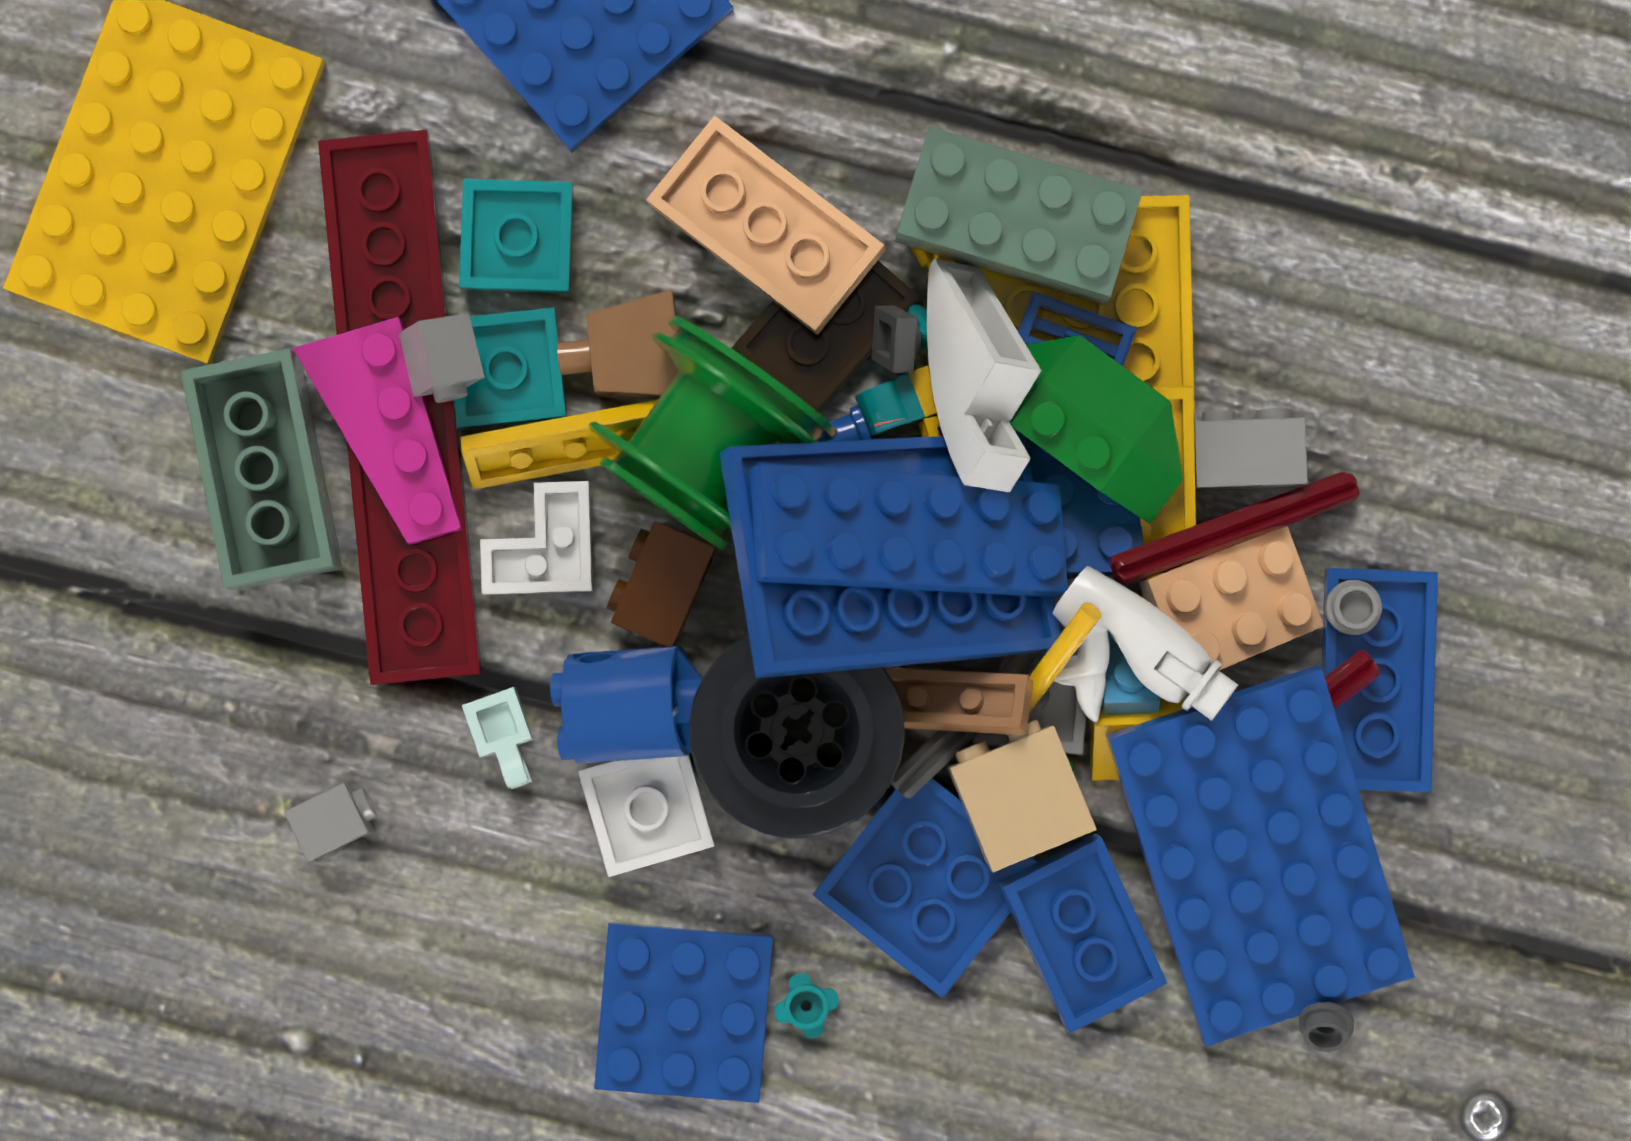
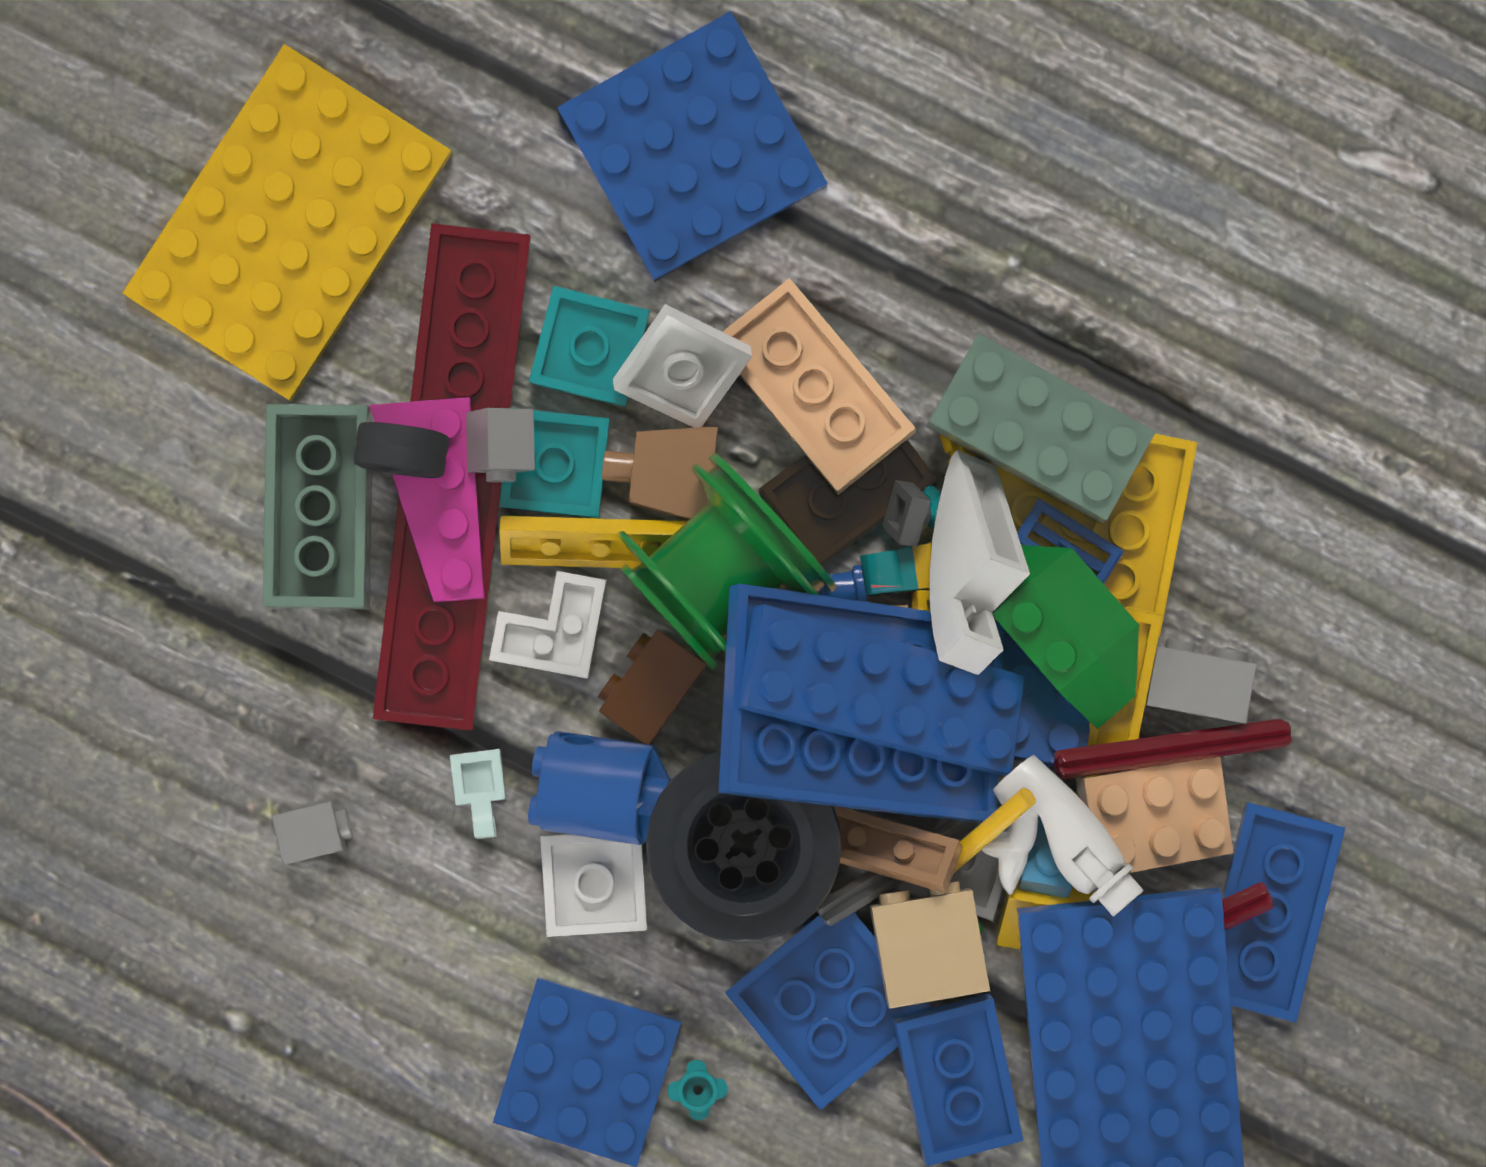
camera: 10 degrees right, 0 degrees up
light grey plate [1325,580,1382,635] -> none
none -> black tyre [354,422,449,478]
none -> white plate [613,304,752,428]

